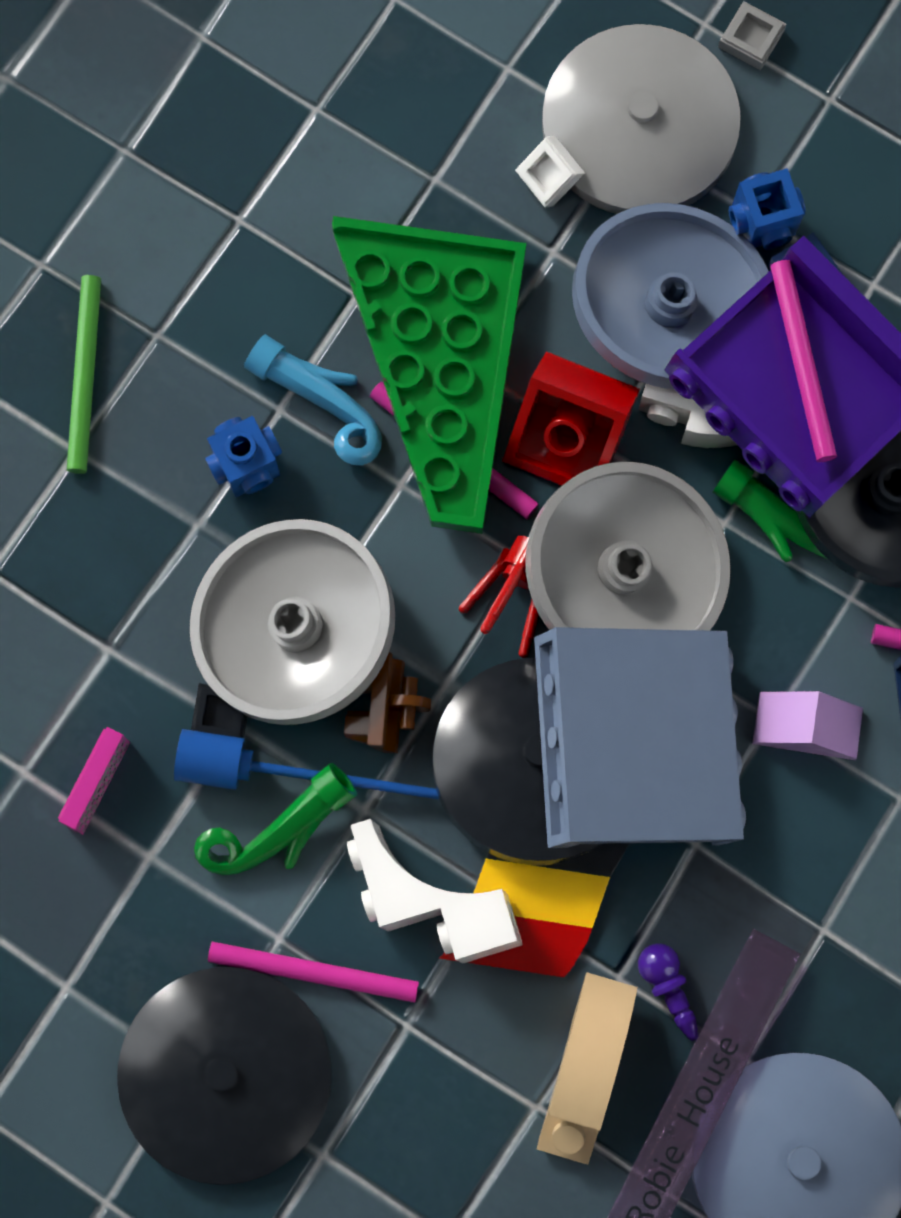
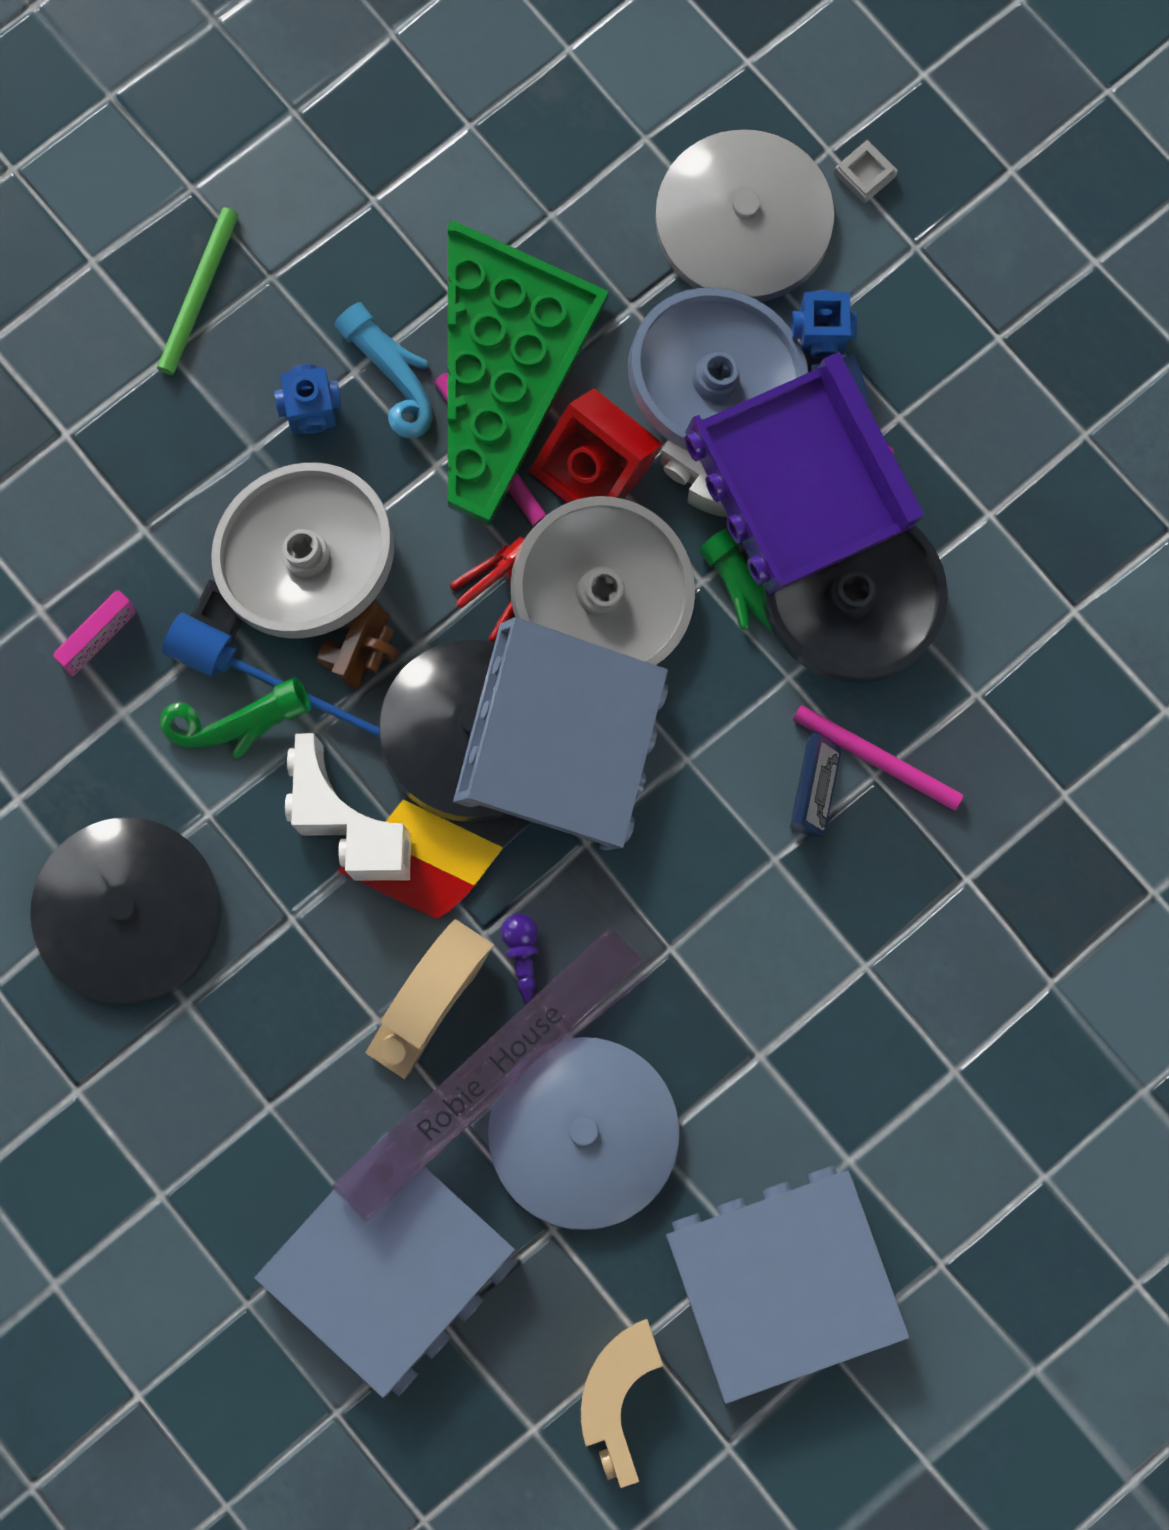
camera: 15 degrees right, 0 degrees up
dark pink bar [208,941,419,1003] -> none
white tile [515,135,585,208] -> none
lavender slope [752,691,863,760] -> none
dark pink bar [770,260,837,462] -> none

